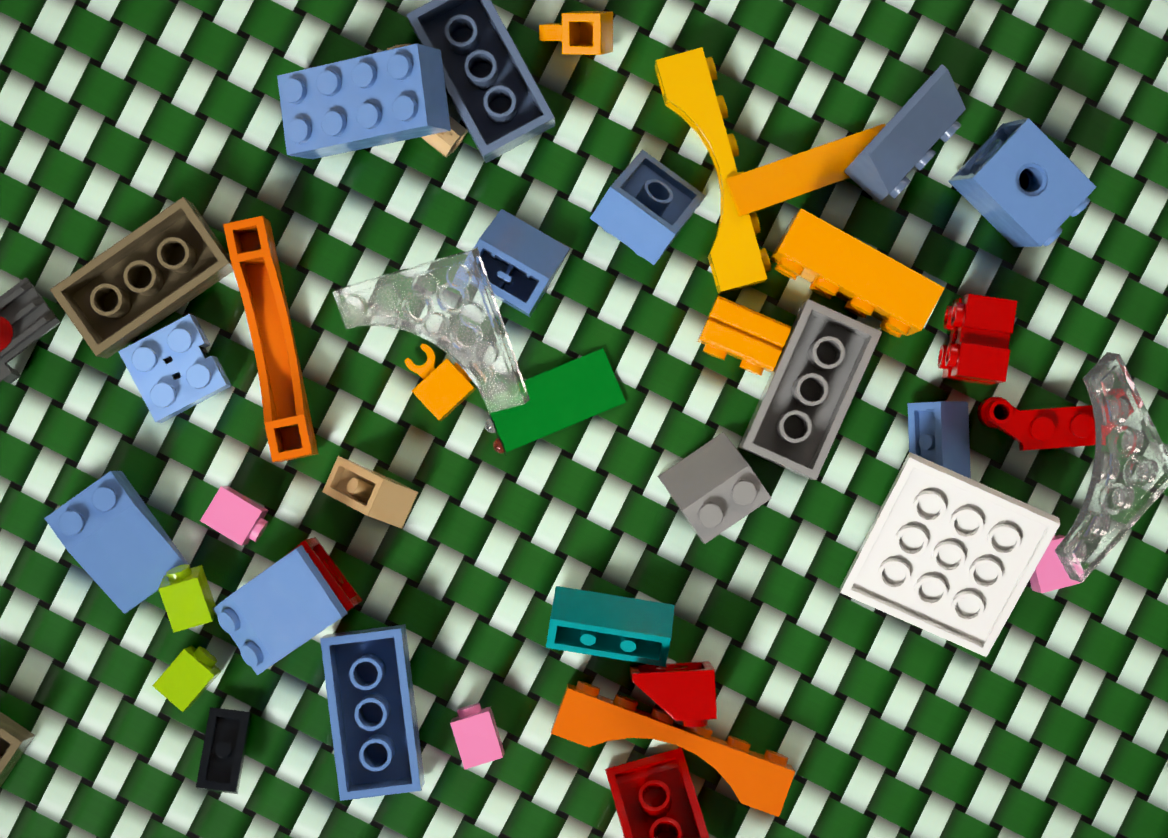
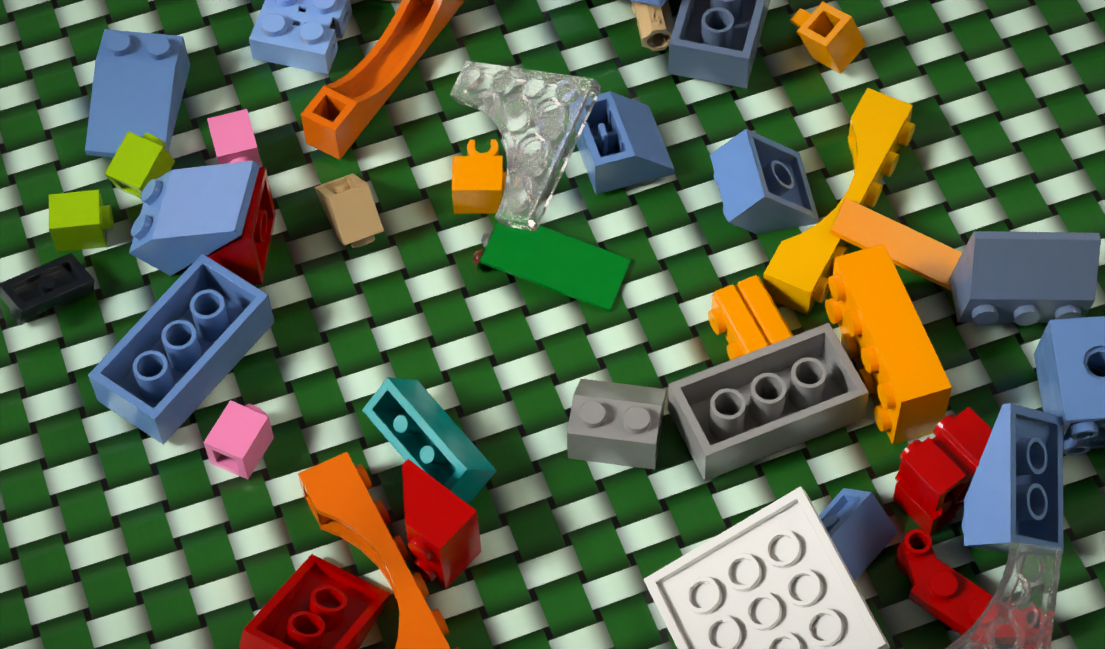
camera: 50 degrees right, 30 degrees down
none -> medium blue slope [962,403,1064,556]

